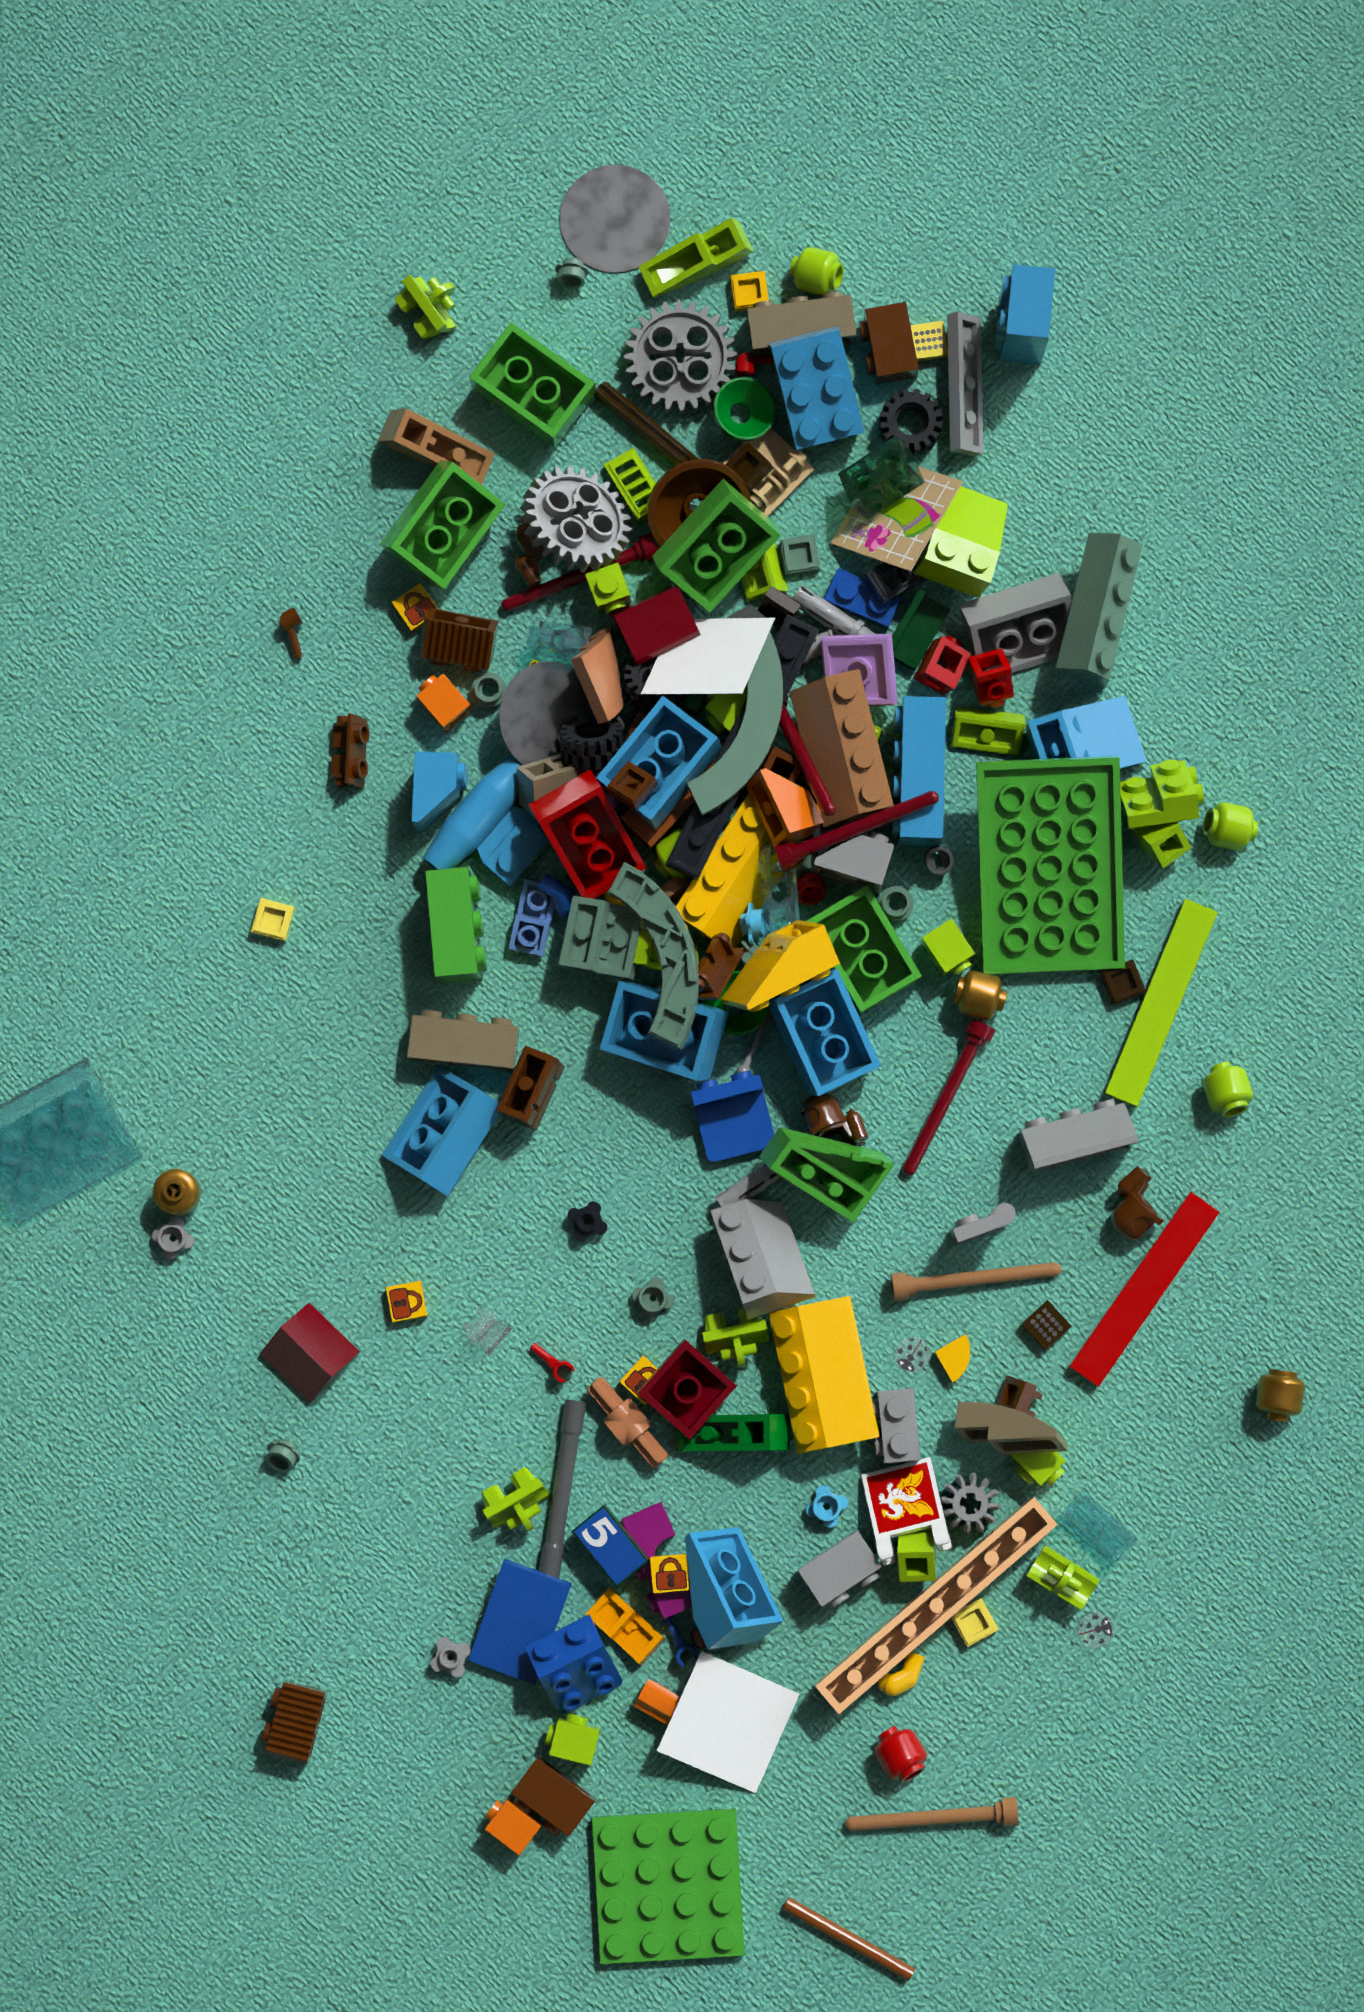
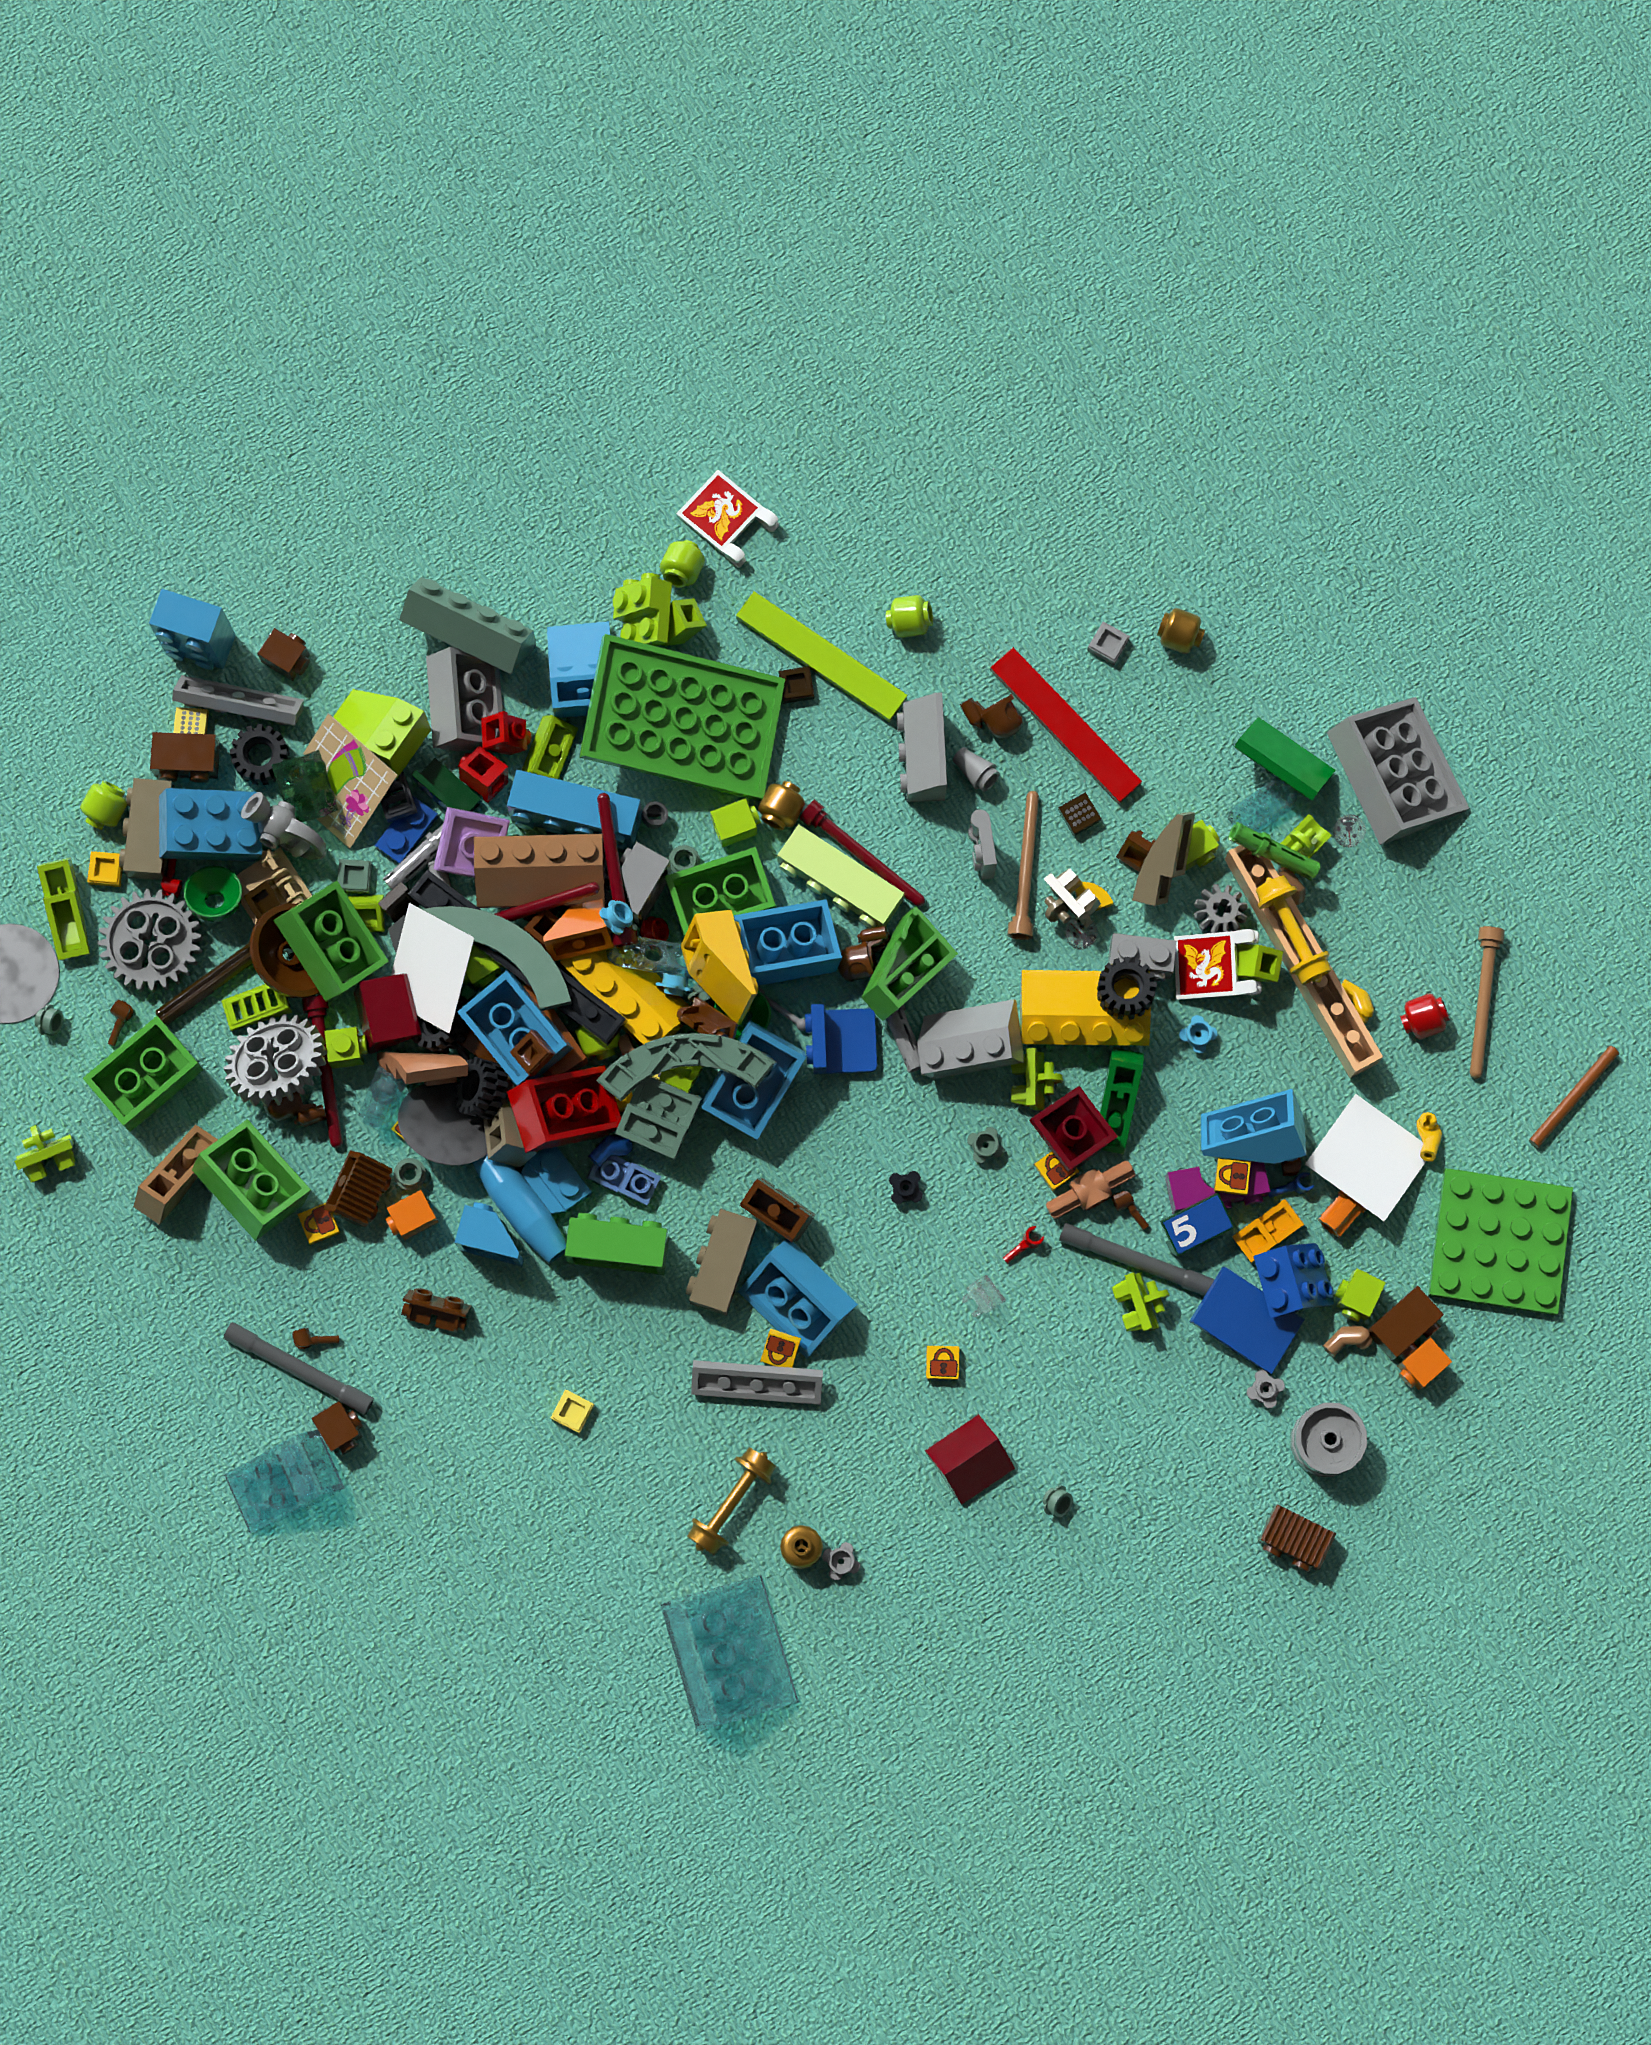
camera: 85 degrees left, 5 degrees down
light grey brick [797,1530,882,1608] -> none
light yellow tile [951,1598,999,1647] -> none
none -> reddish brown hand [108,1000,134,1046]
none -> dark grey piece [223,1322,374,1415]
none -> clear light blue slope [224,1429,345,1534]
none -> light grey piece [241,792,326,860]
none -> reddish brown brick [257,628,310,681]
none -> reddish brown brick [311,1401,363,1455]
none -> medium azure plate [599,900,633,935]
none -> flag [676,470,779,568]
none -> pearl gold piece [687,1447,776,1555]
none -> light grey plate [691,1360,823,1404]
none -> tile [760,1329,801,1368]
none -> yellowish green brick [777,824,904,928]
none -> light grey cone [953,747,1000,792]
none -> dark tan hips [1044,868,1101,928]
none -> light grey tile [1087,621,1130,665]
none -> black tyre [1097,957,1157,1020]
none -> reddish brown hand [1111,1191,1149,1230]
none -> bright green pin [1228,822,1320,881]
none -> green tile [1234,717,1336,800]
none -> yellow piece [1255,875,1332,985]
none -> medium nougat arm [1277,867,1306,905]
none -> light grey wheel [1290,1402,1367,1477]
none -> medium nougat arm [1322,1326,1372,1357]
none -> light grey slope [1327,697,1470,845]
none -> yellow arm [1417,1112,1442,1161]

